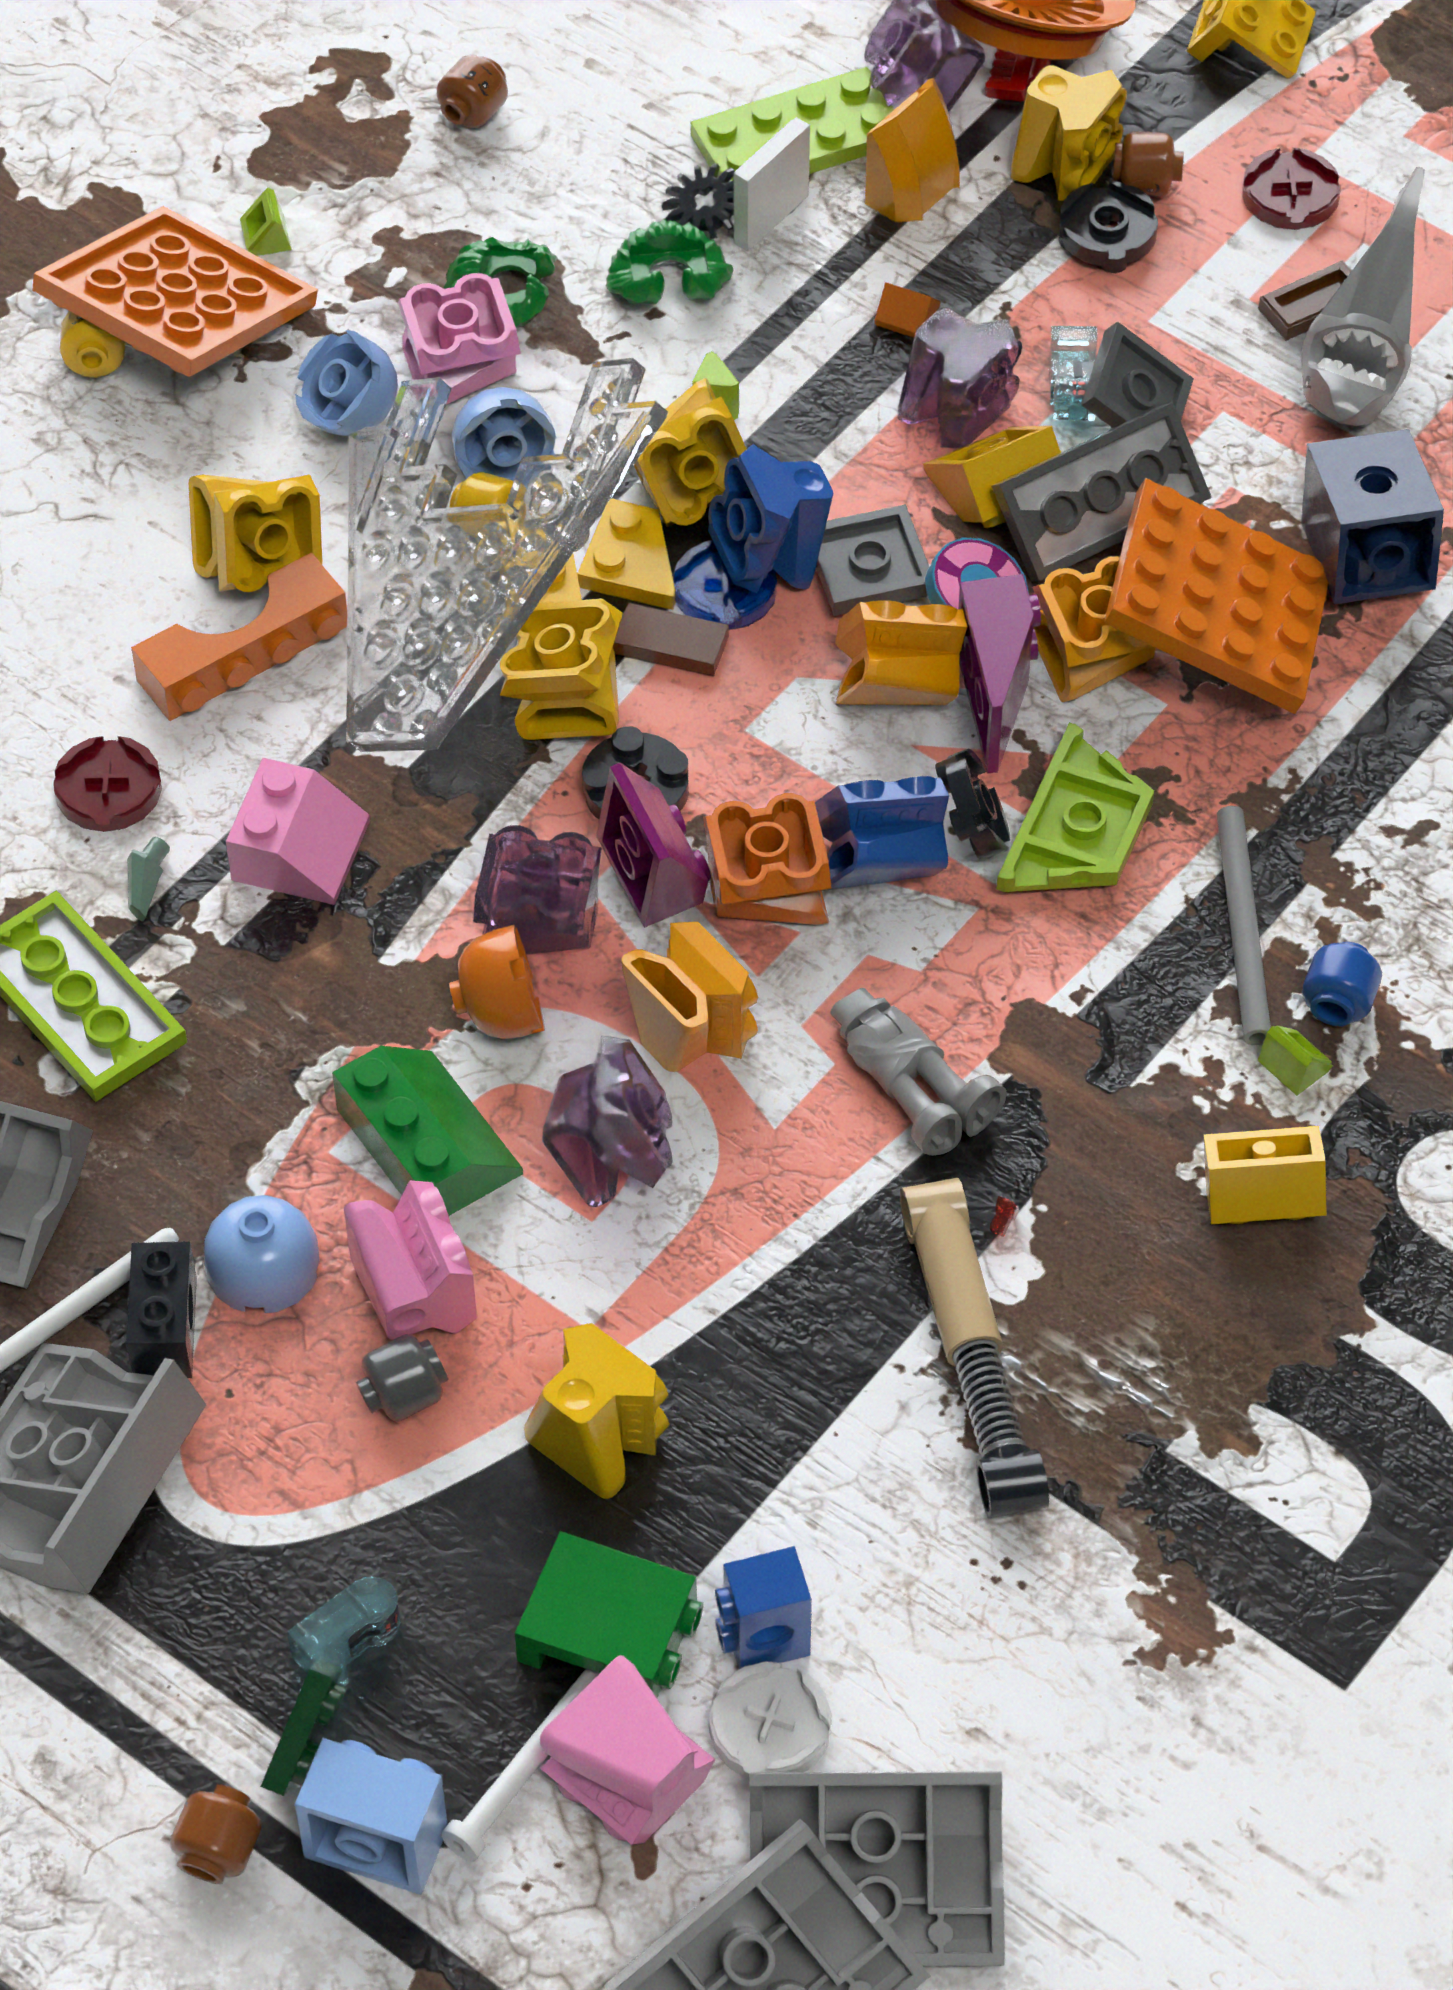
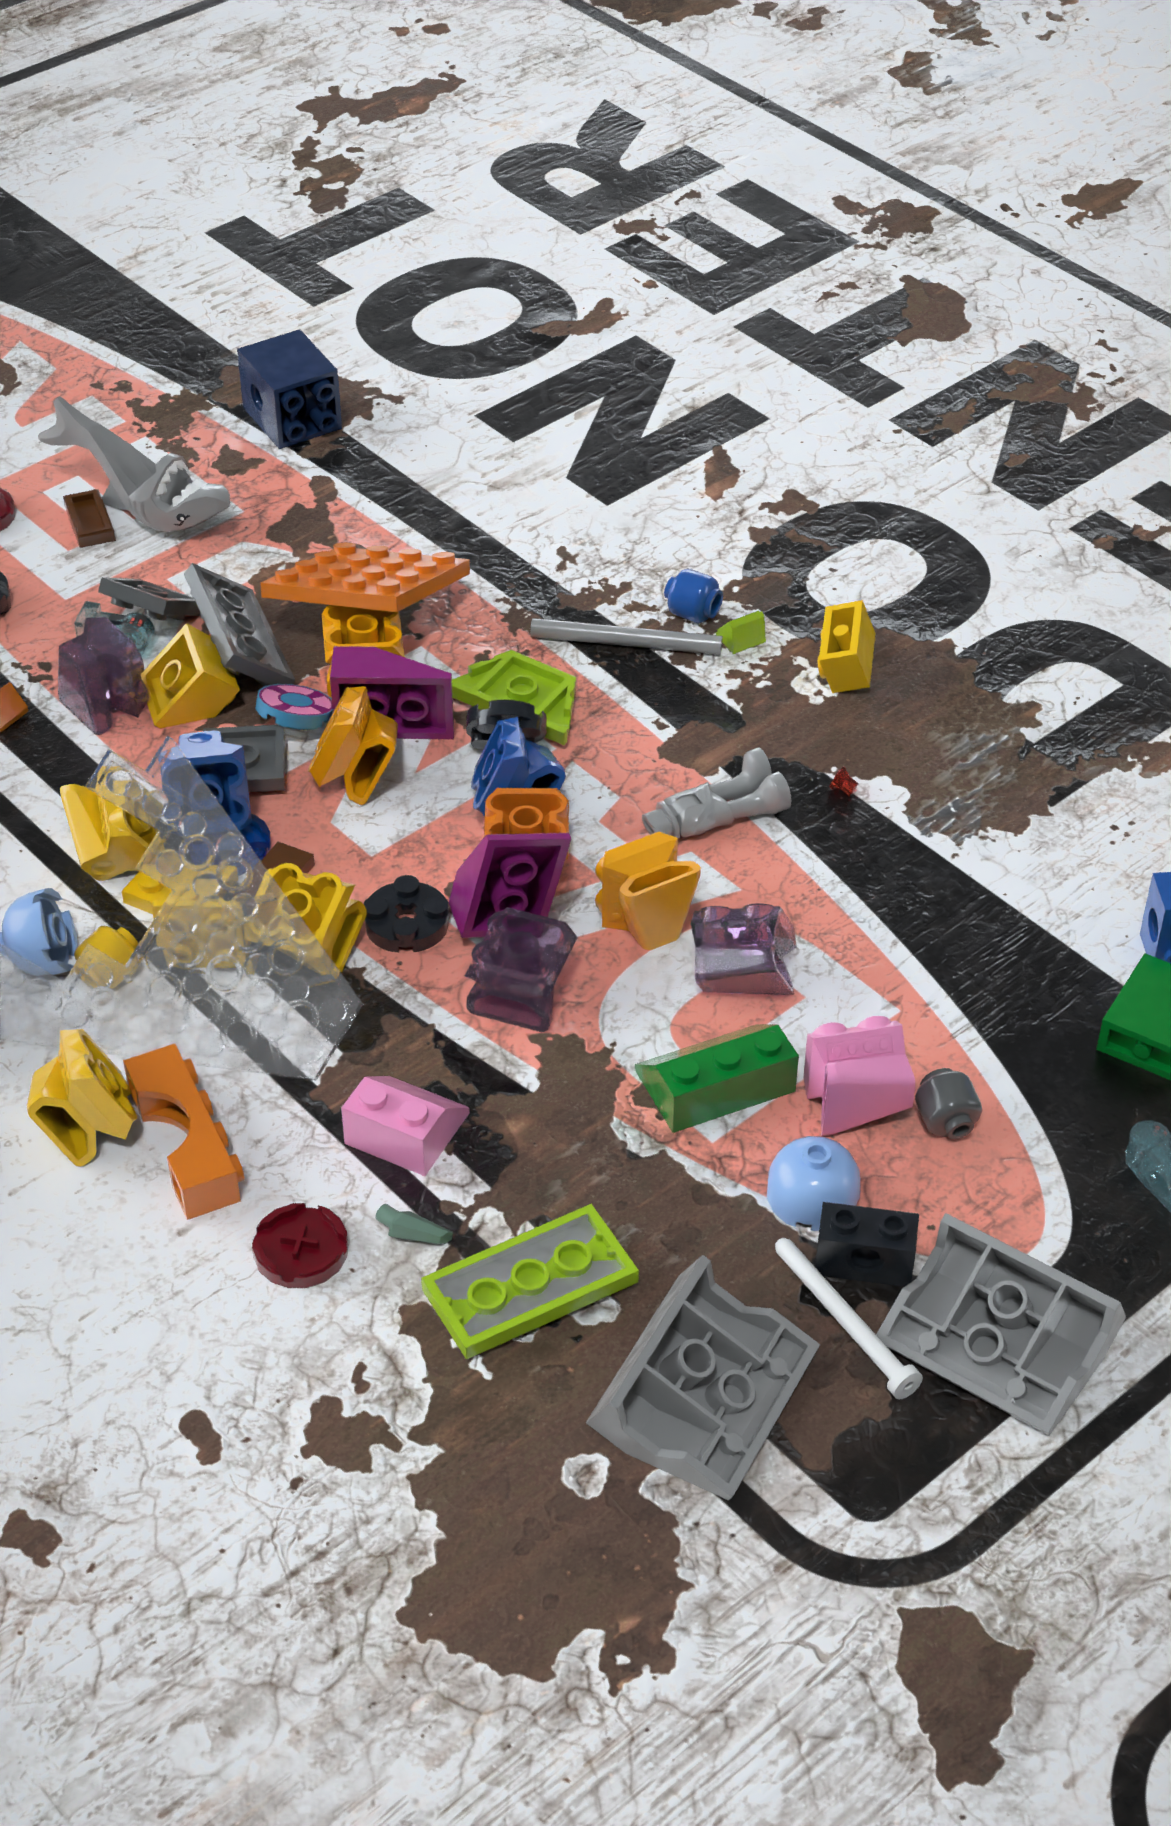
camera: 80 degrees left, 10 degrees down
orange cylinder [449,925,545,1039] -> none
yellow piece [524,1323,669,1499] -> none
lime slope [692,351,739,420] -> none
piece [900,1178,1049,1519] -> none
dark blue brick [1301,429,1444,604] -> none

